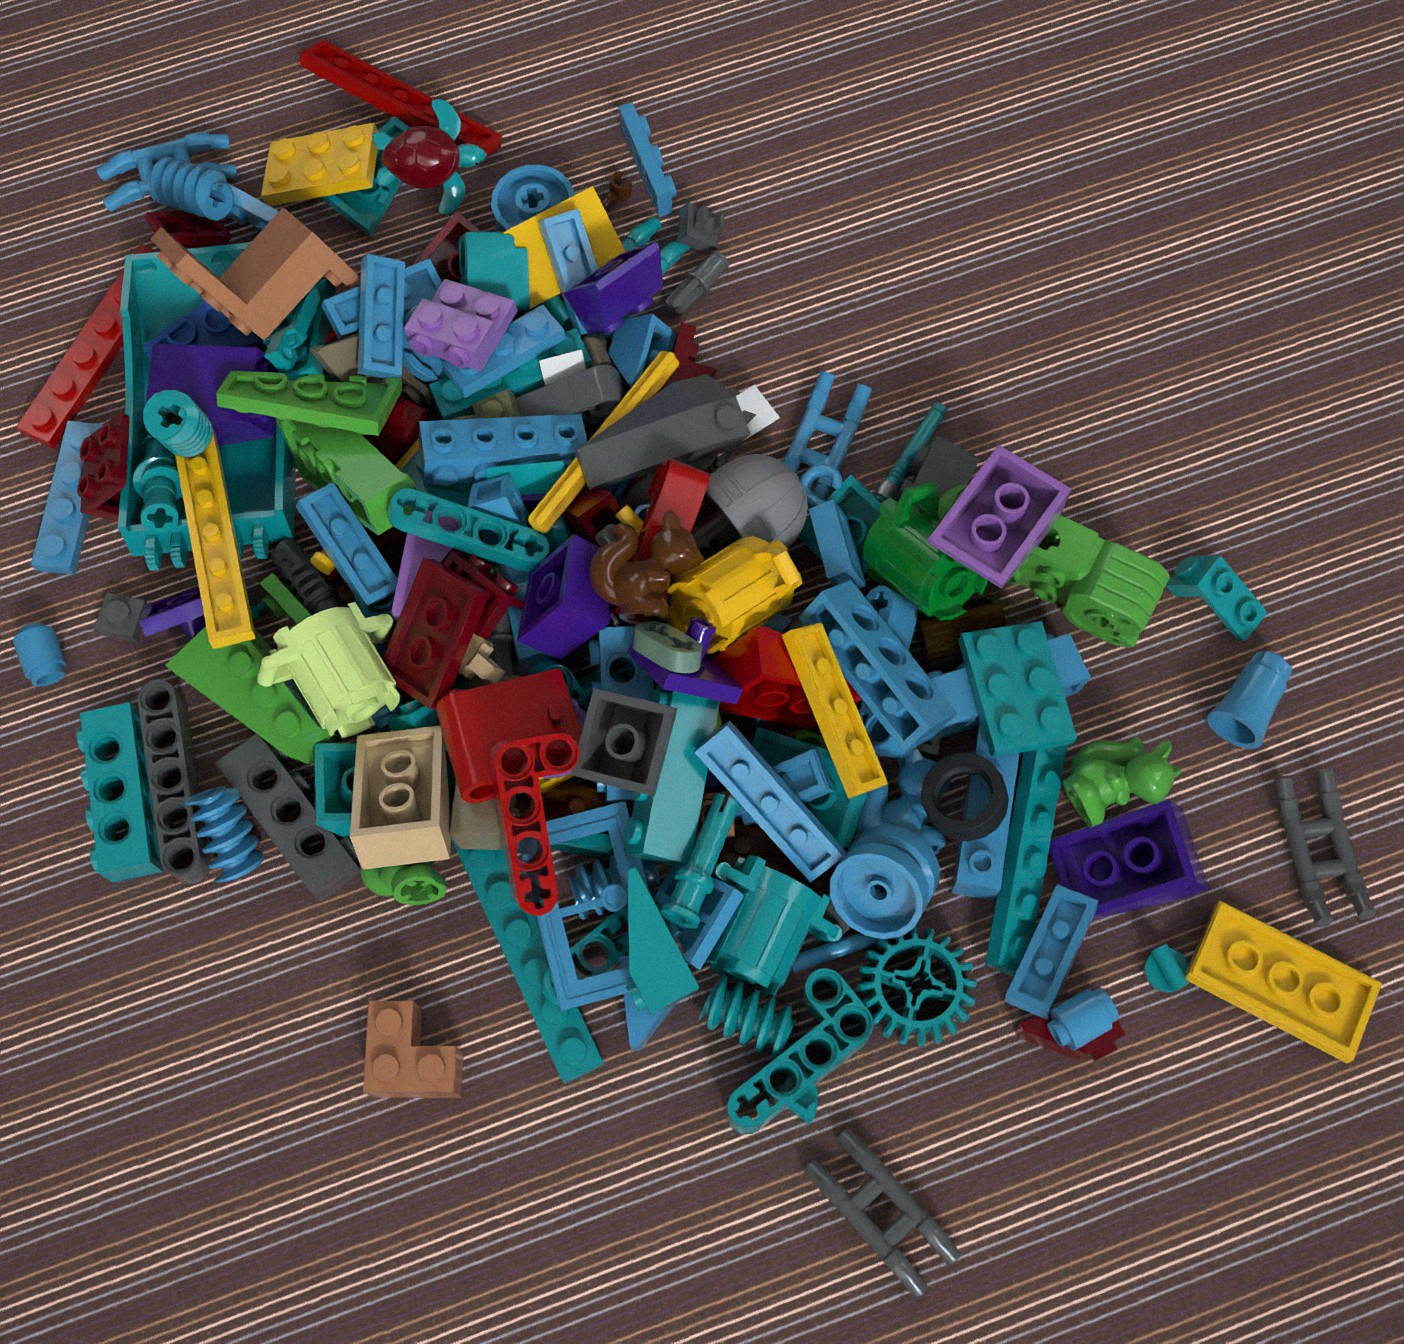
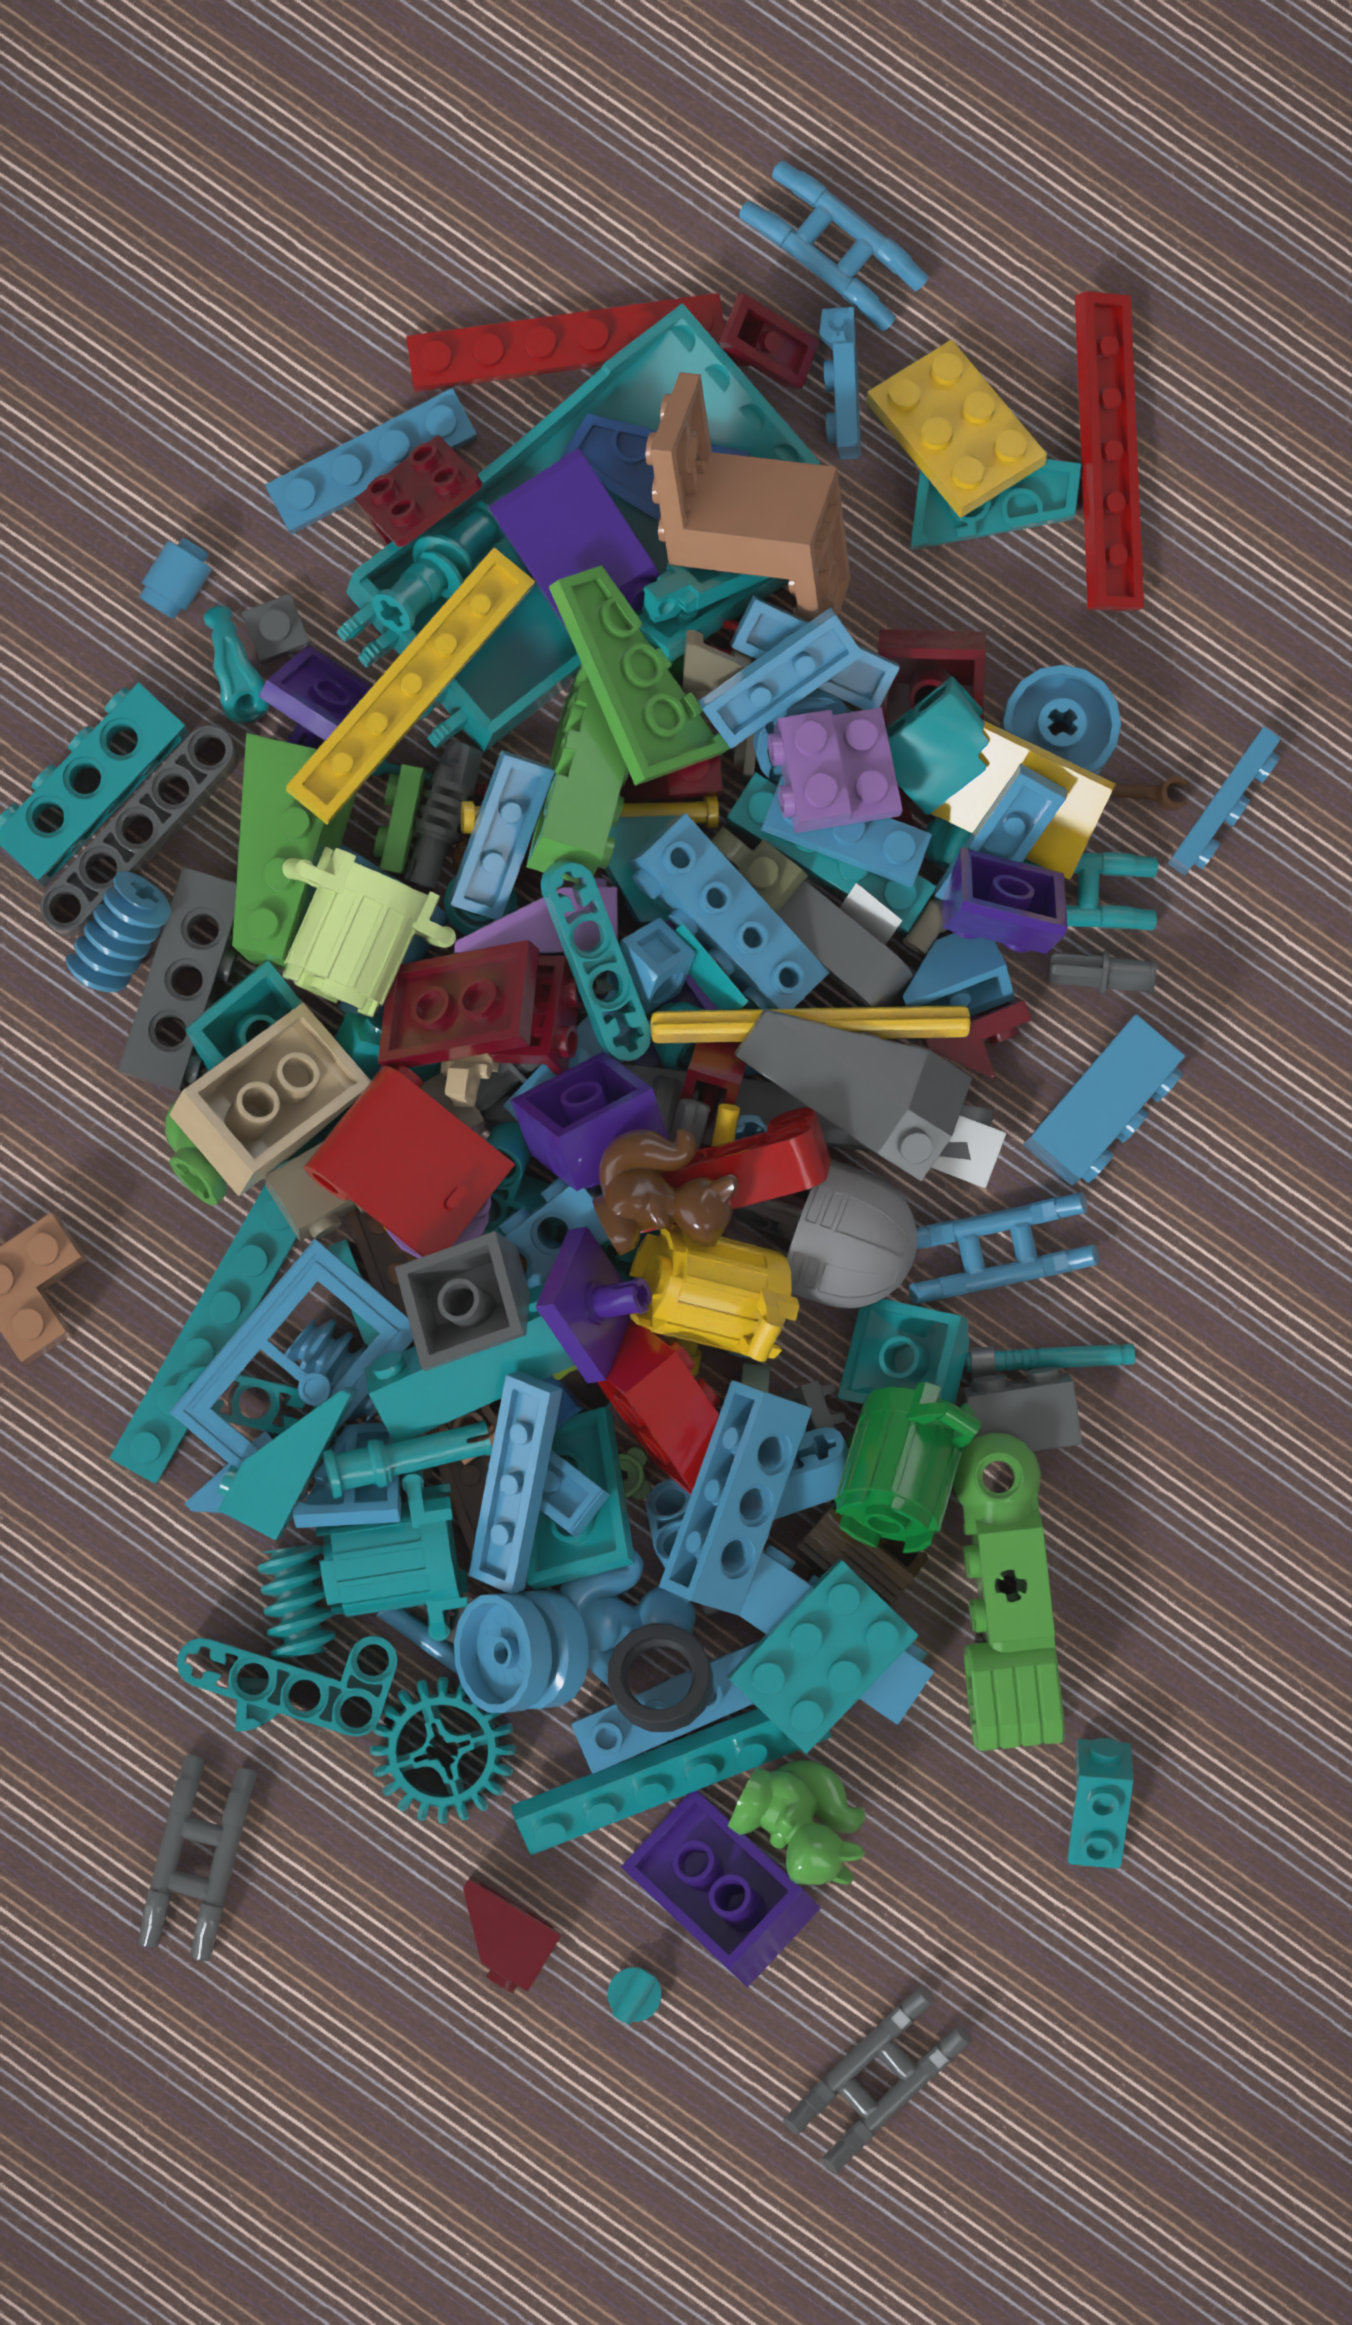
camera: 50 degrees right, 15 degrees up
teal piece [143,390,213,457] -> none
dark azure piece [149,156,234,221] -> none
animal [373,99,487,215] -> none
red beam [489,732,579,916] -> none
sand green beam [633,621,703,673] -> none
dark grey tile [678,202,724,255] -> none
yellow tile [782,622,888,799] -> none
dark azure piece [800,464,866,589] -> none
medium lavender slope [928,445,1072,589] -> none
dark azure plate [1005,884,1098,1020] -> none
dark azure brick [1047,987,1119,1051] -> none
yellow tile [1185,900,1382,1064] -> none
dark azure plant [1207,651,1292,749] -> none
none -> teal piece [203,605,270,724]
none -> dark azure brick [1023,1014,1185,1186]

